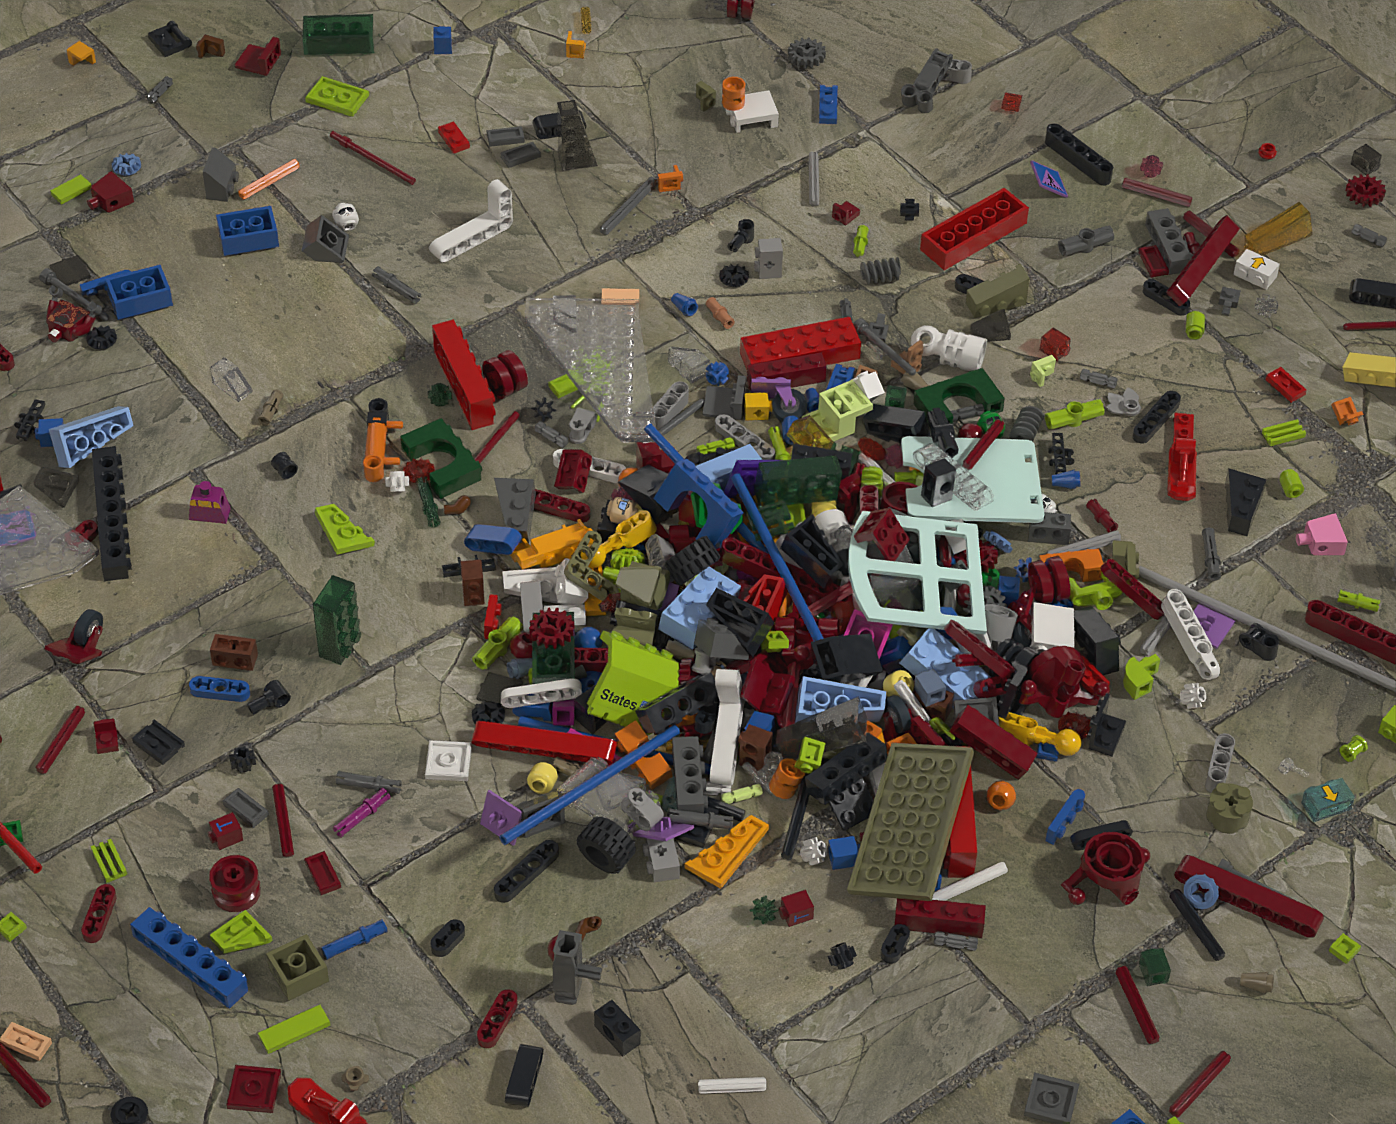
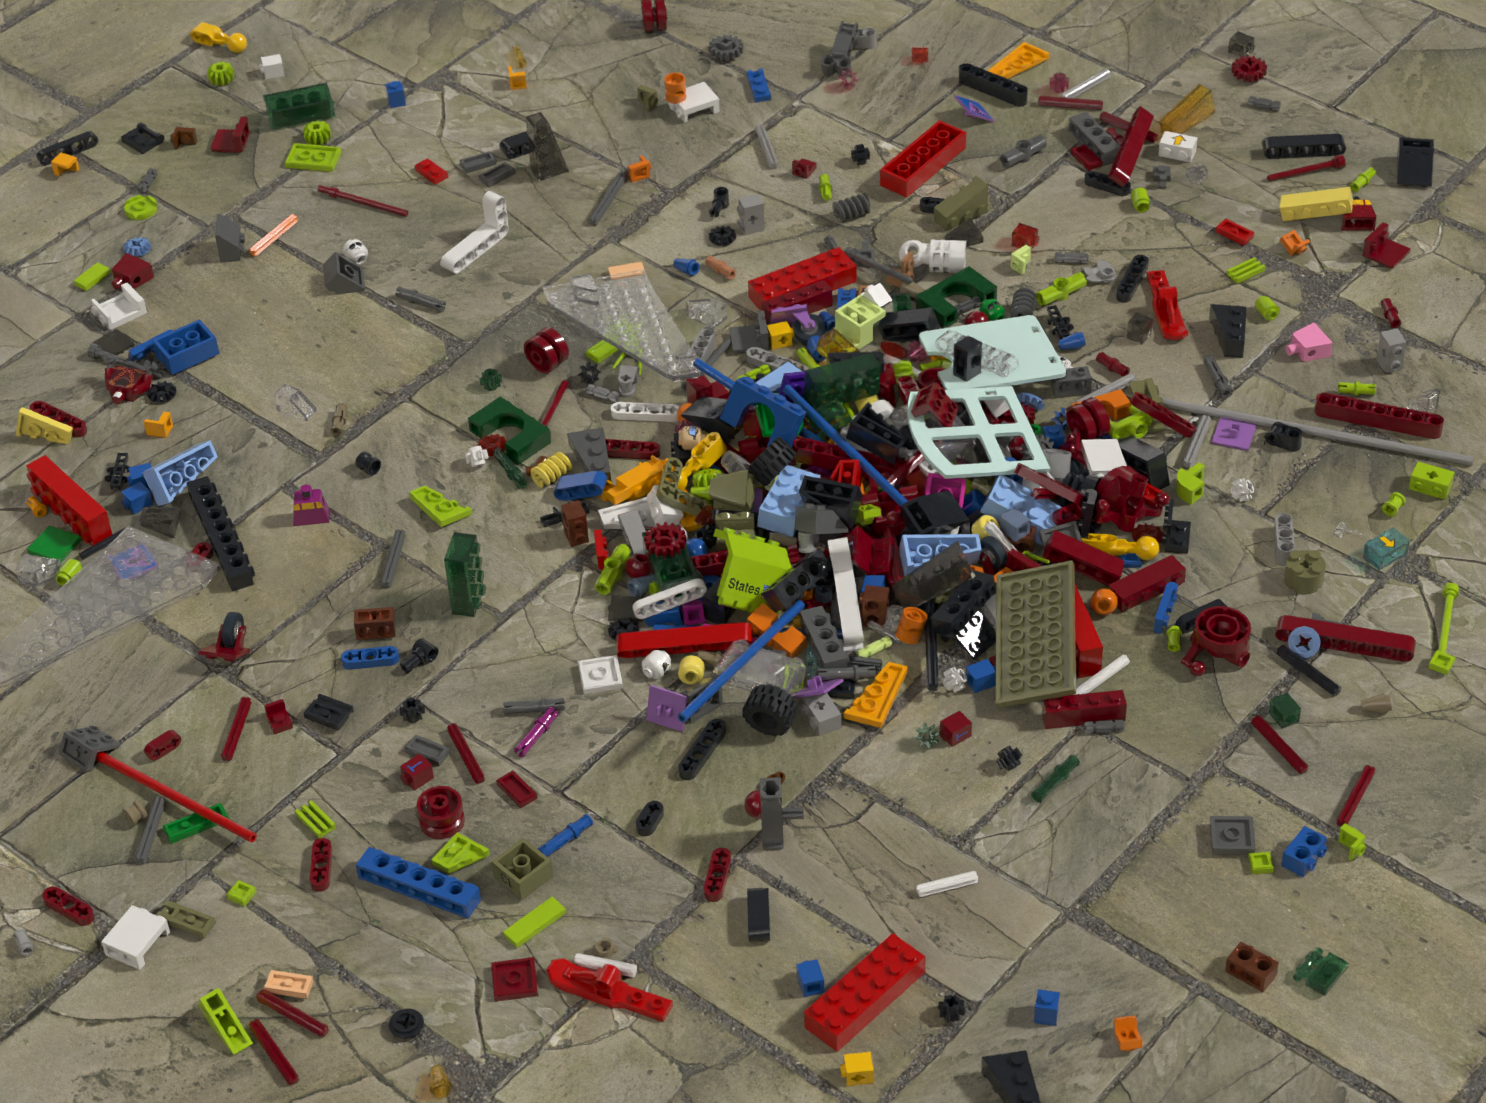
camera: 10 degrees left, 5 degrees down
blue brick [216,206,279,256] -> none
orange piece [363,398,403,482] -> none
red brick [432,319,496,430] -> none
dark red bracket [554,449,592,493] -> none
black brick [594,1000,641,1056] -> none
light grey piece [621,788,664,831] -> none
blue gear [706,361,729,386] -> none
lime bracket [794,737,825,773] -> none
black beam [880,924,910,964] -> none
black piece [927,408,959,459] -> none
dark red axle [962,419,1005,470] -> none
white piece [1161,589,1220,680] -> none
red plate [1258,143,1277,159] -> none
none -> black beam [36,131,98,166]
none -> white panel [90,283,147,330]
none -> blue brick [121,482,153,515]
none -> lime tile [123,195,158,220]
none -> light orange panel [143,411,173,438]
none -> lime gear [303,120,331,145]
none -> dark grey axle [380,529,406,588]
none -> light yellow piece [531,452,573,488]
none -> white axle [574,953,637,977]
none -> white head [642,650,671,679]
none -> black gear [695,525,717,549]
none -> clear pink gear [838,68,859,89]
none -> light orange wing [988,42,1050,79]
none -> clear green pin [1031,755,1080,803]
none -> light grey axle [1061,69,1111,98]
none -> dark red brick [1108,555,1186,612]
none -> clear smoke brick [1127,312,1152,344]
none -> lime pin [1166,626,1182,652]
none -> lime piece [1438,583,1459,653]

